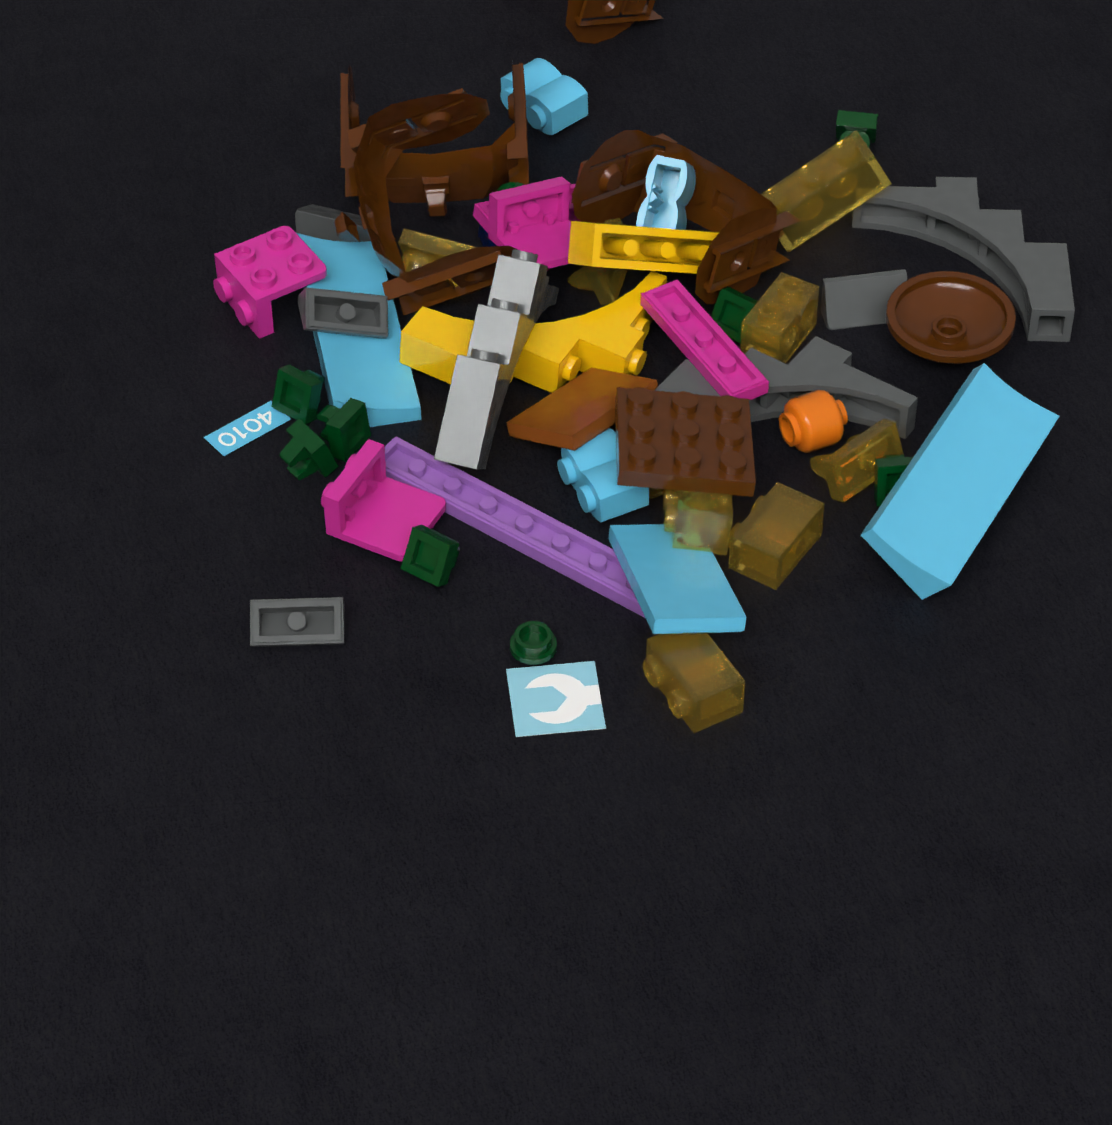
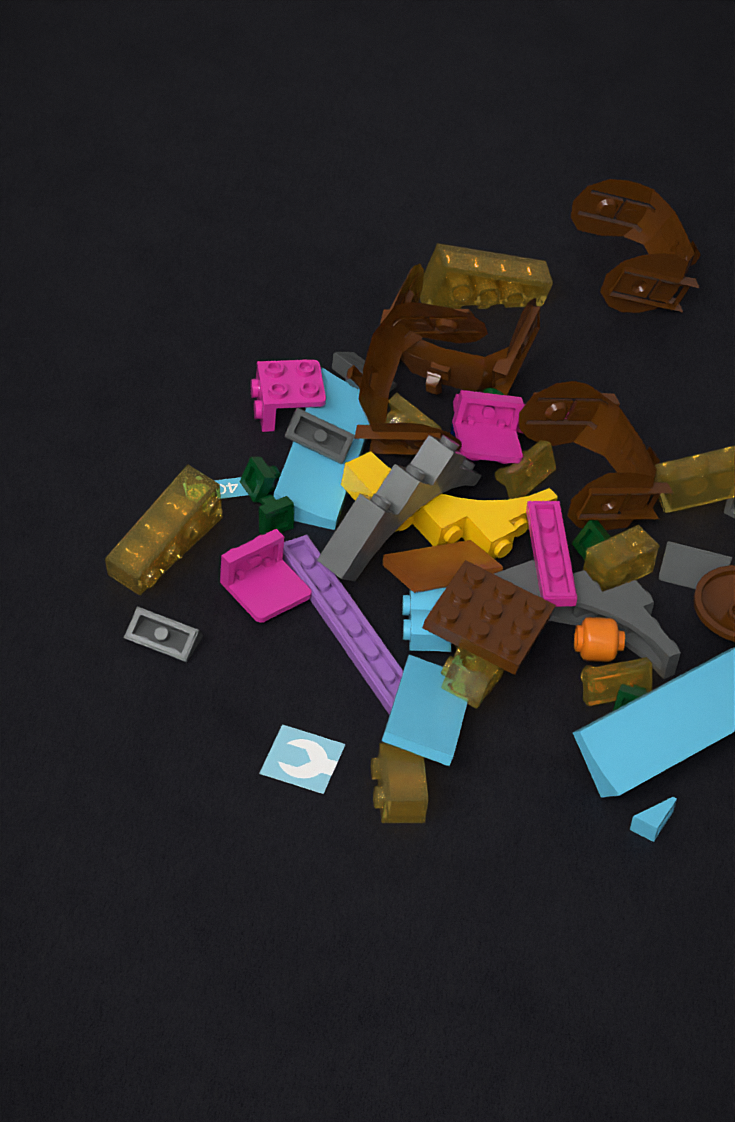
camera: 20 degrees right, 0 degrees up
dark green tile [279,419,339,481] -> none
dark green tile [400,525,460,587] -> none
medium azure brick [500,58,588,135] -> none
dark green plate [510,621,557,665] -> none
yellow brick [568,221,720,274] -> none
medium azure brick [636,155,696,230] -> none
clear yellow brick [727,482,825,590] -> none
none -> clear yellow wedge [105,465,223,595]
none -> clear yellow wedge [420,243,553,309]
none -> medium azure piece [630,797,677,842]

